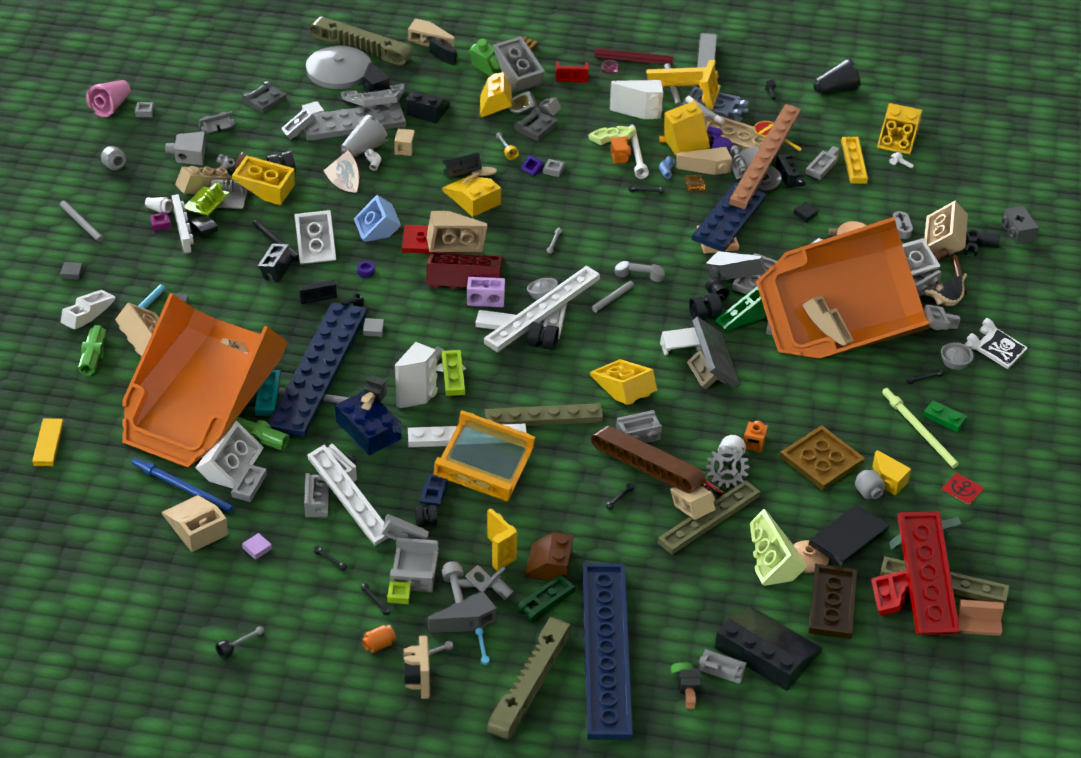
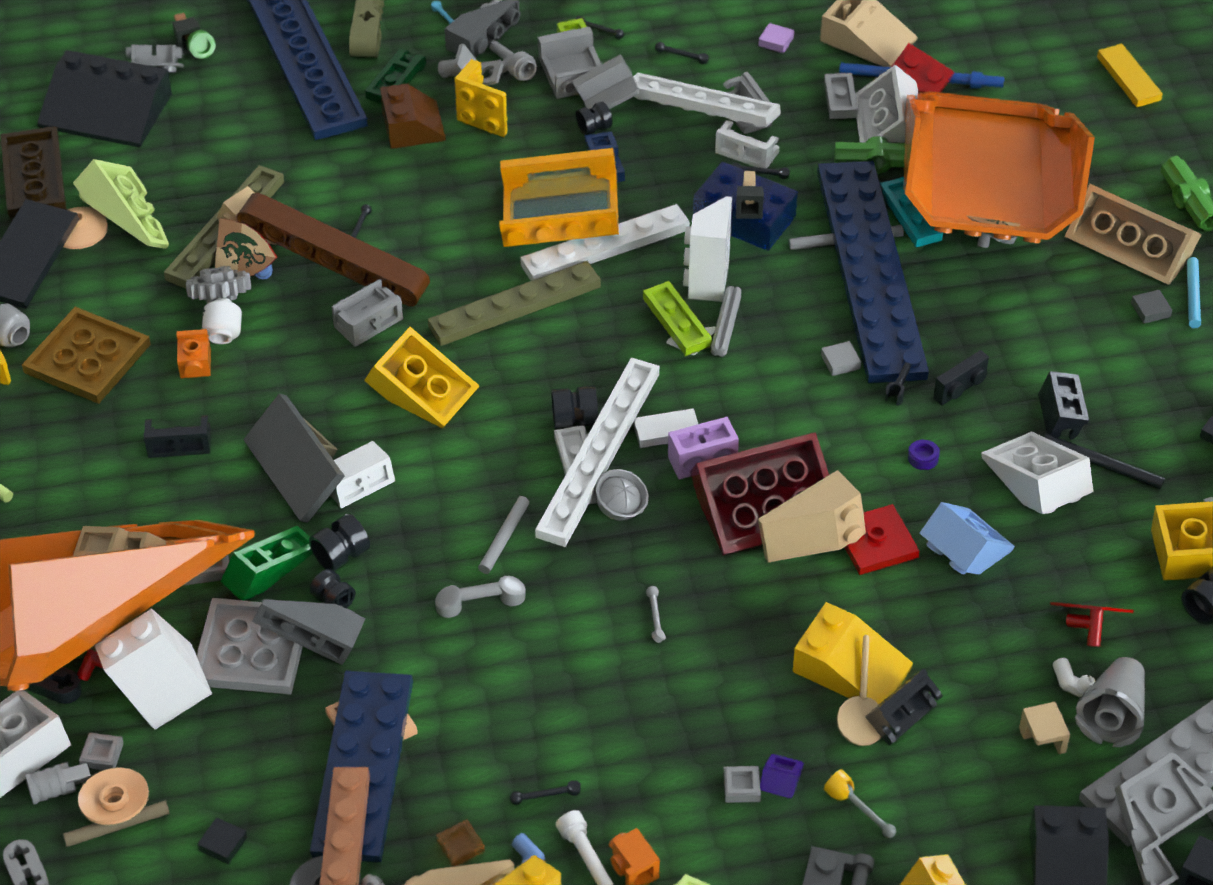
camera: 160 degrees right, 5 degrees up
none -> black hinge [144,415,211,458]
none -> red wing [891,43,954,93]

